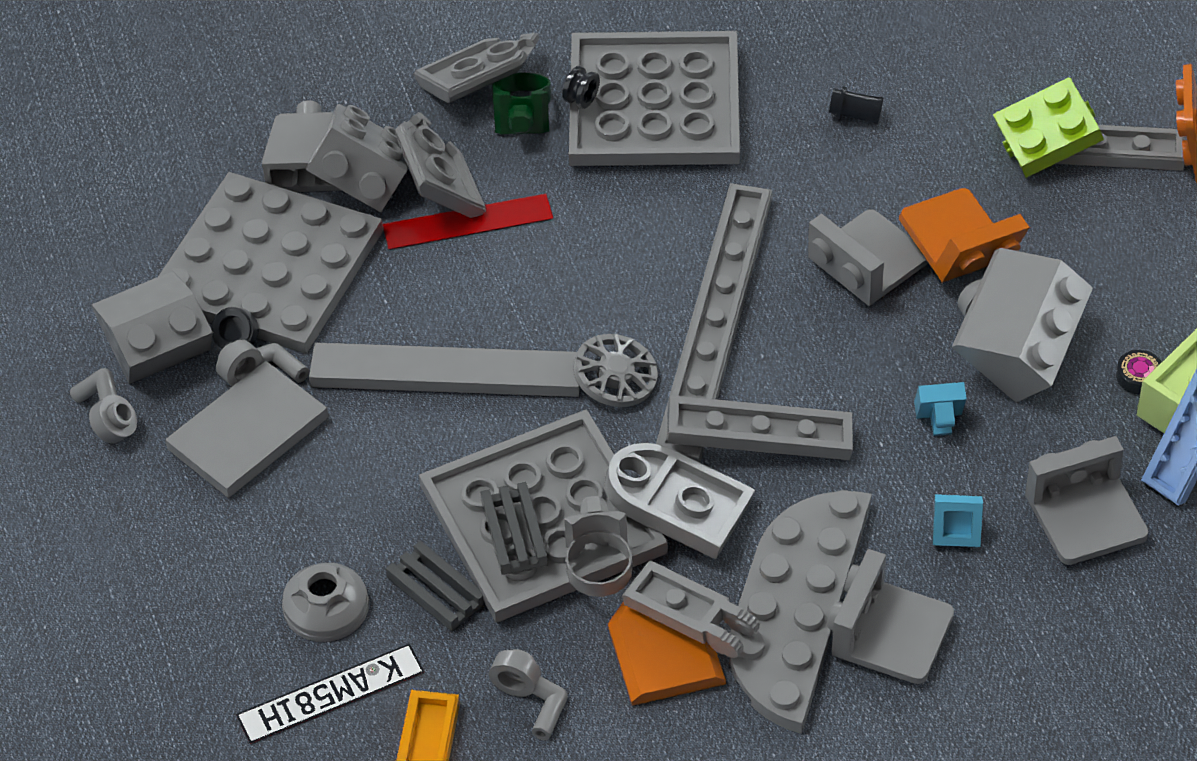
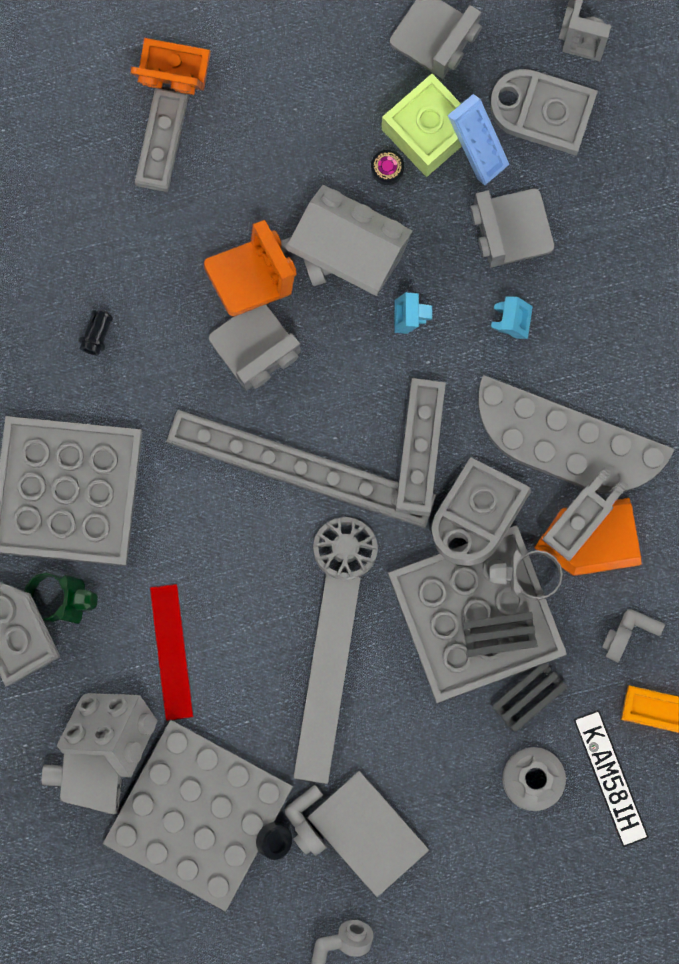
camera: 85 degrees left, 30 degrees up
light grey slope [92,271,213,384] -> none
light grey tile [395,112,486,218] -> none
black bush [562,66,600,109] -> none
light grey bracket [827,549,954,684] -> none
lime plate [993,77,1104,178] -> none

